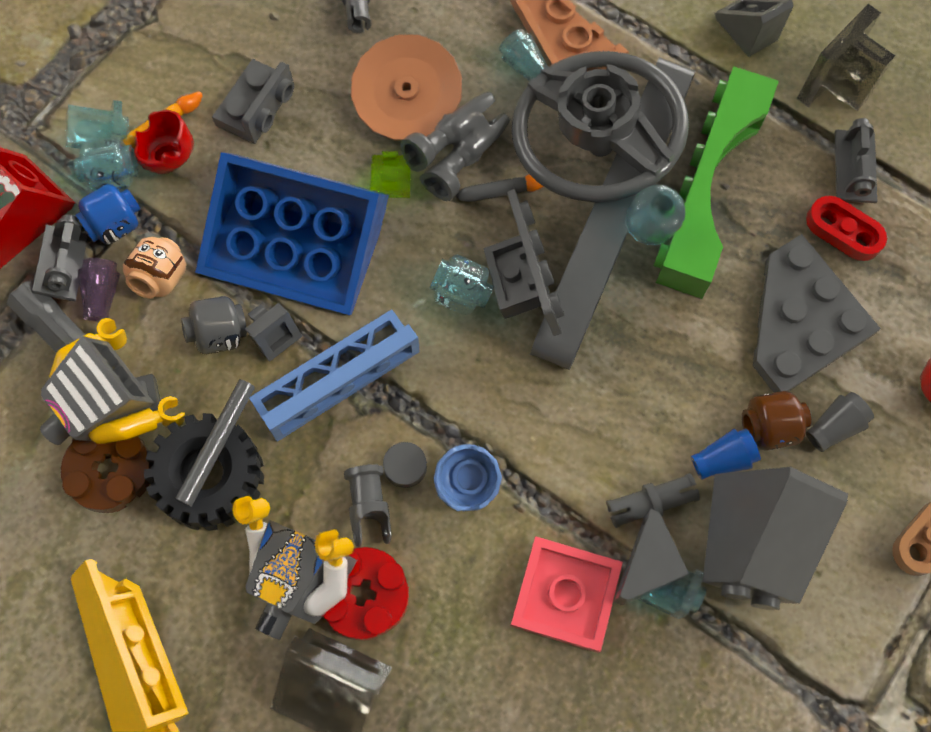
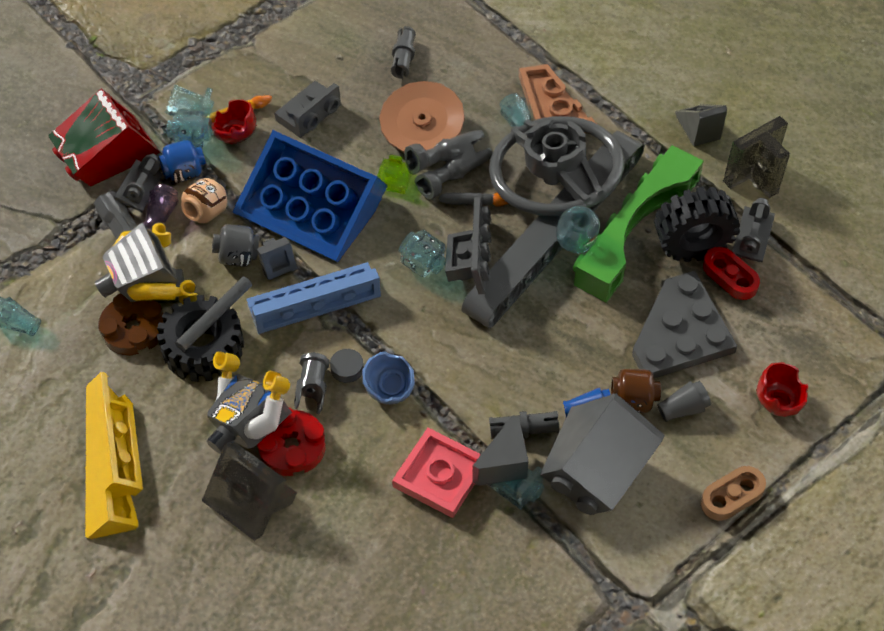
camera: 15 degrees right, 15 degrees down
none -> black tyre [654,187,740,262]

